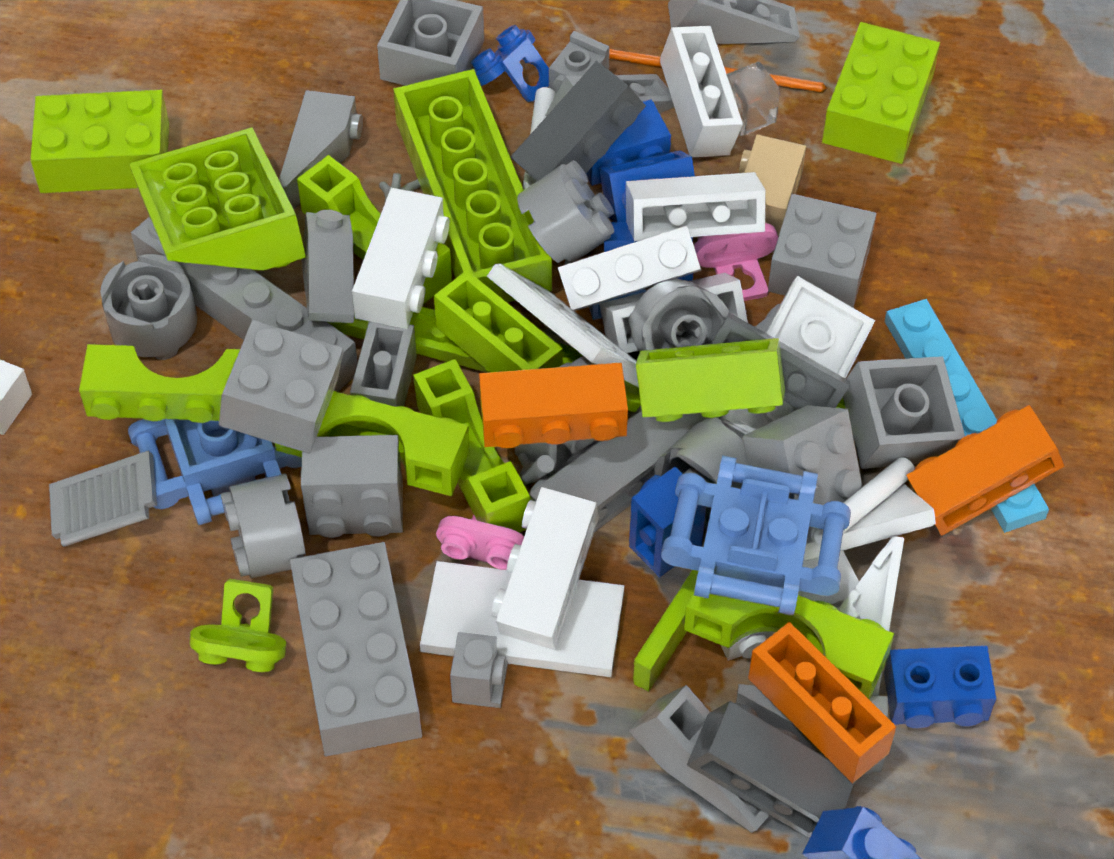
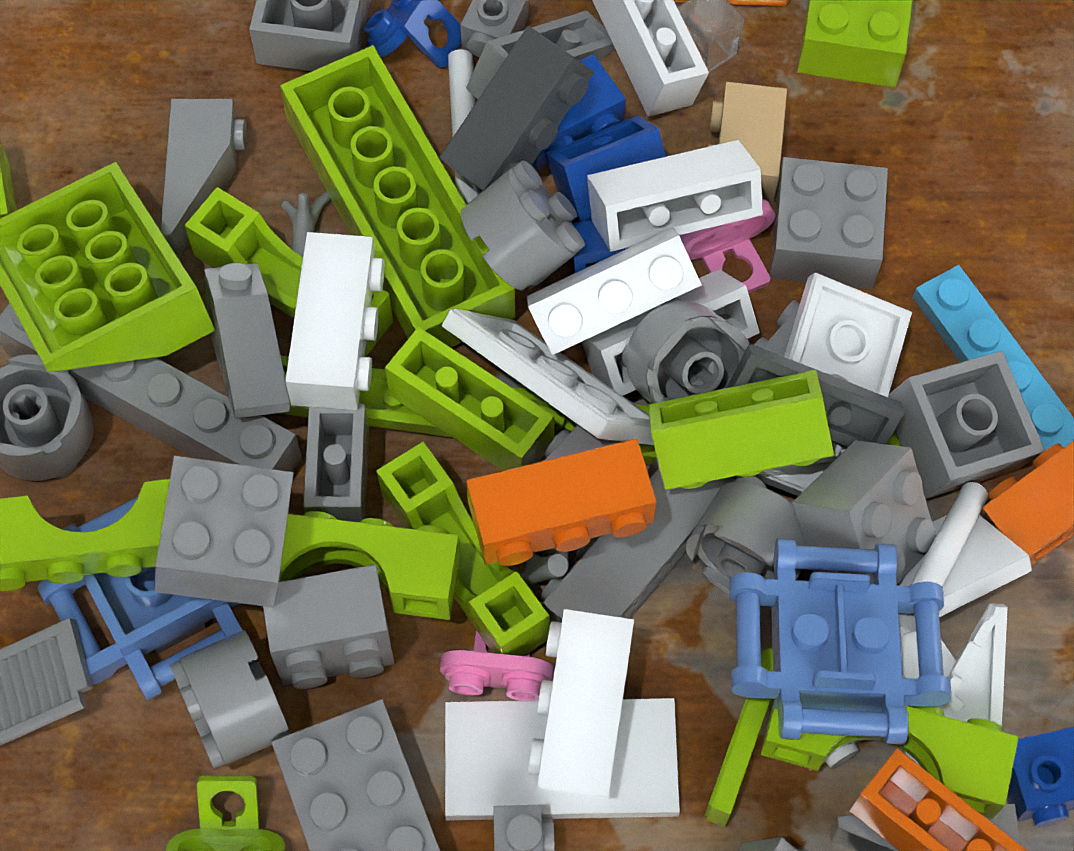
camera: 10 degrees left, 10 degrees up
blue brick [629,467,706,578] -> none

